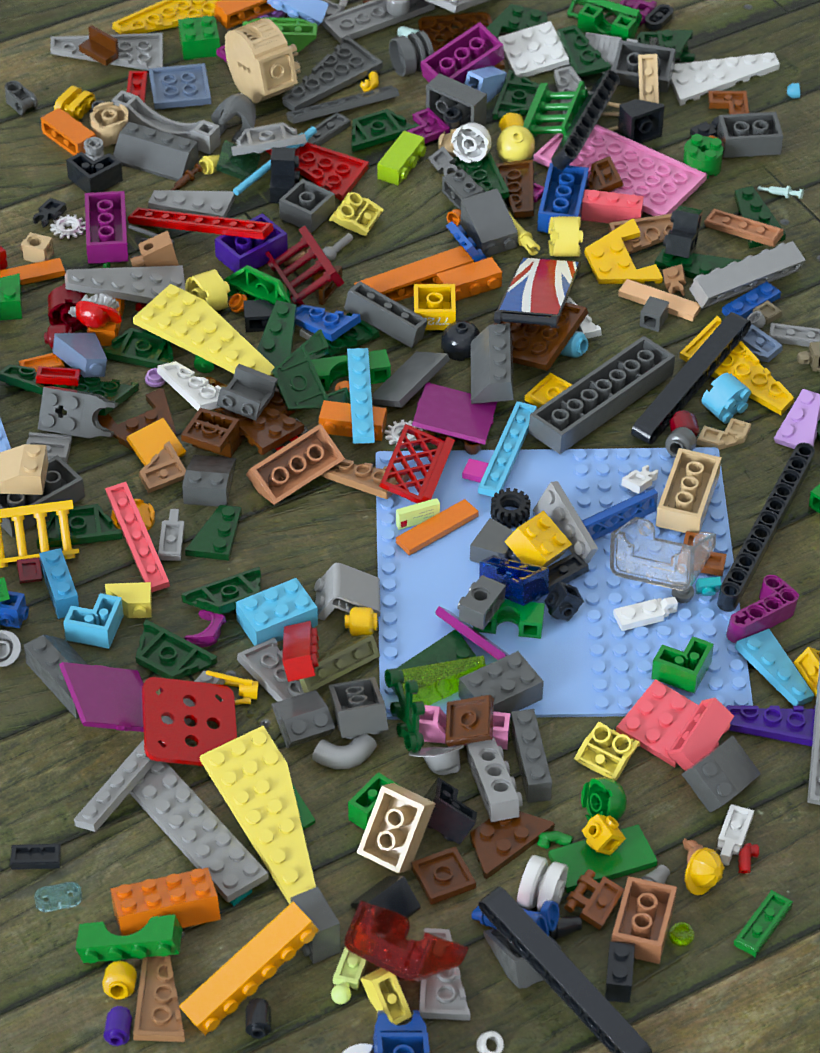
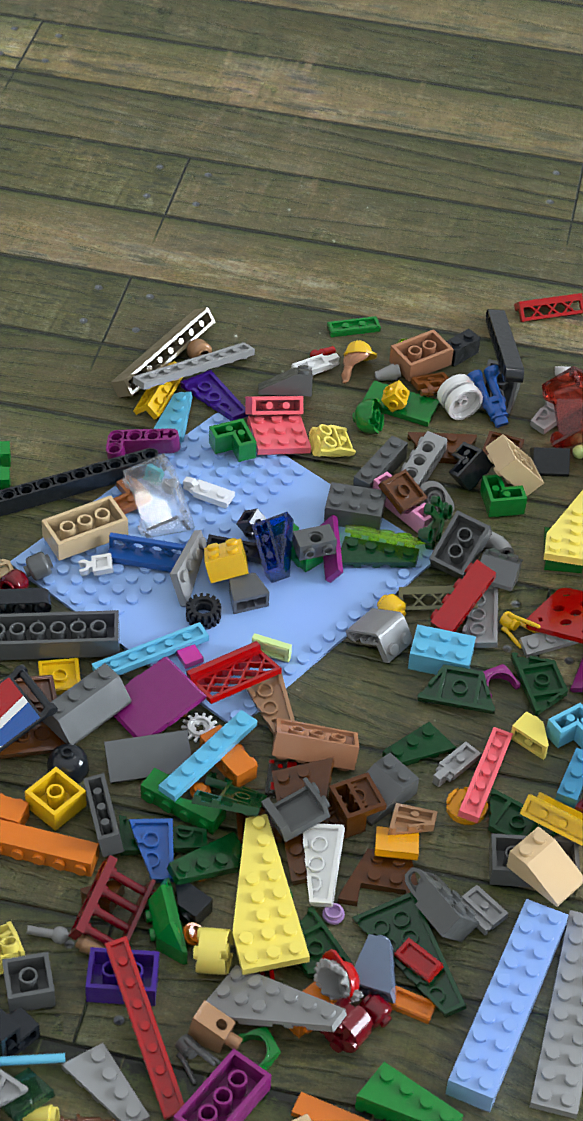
camera: 140 degrees left, 0 degrees up
orange tile [396,499,479,556] -> none
green arm [537,831,574,849] -> none

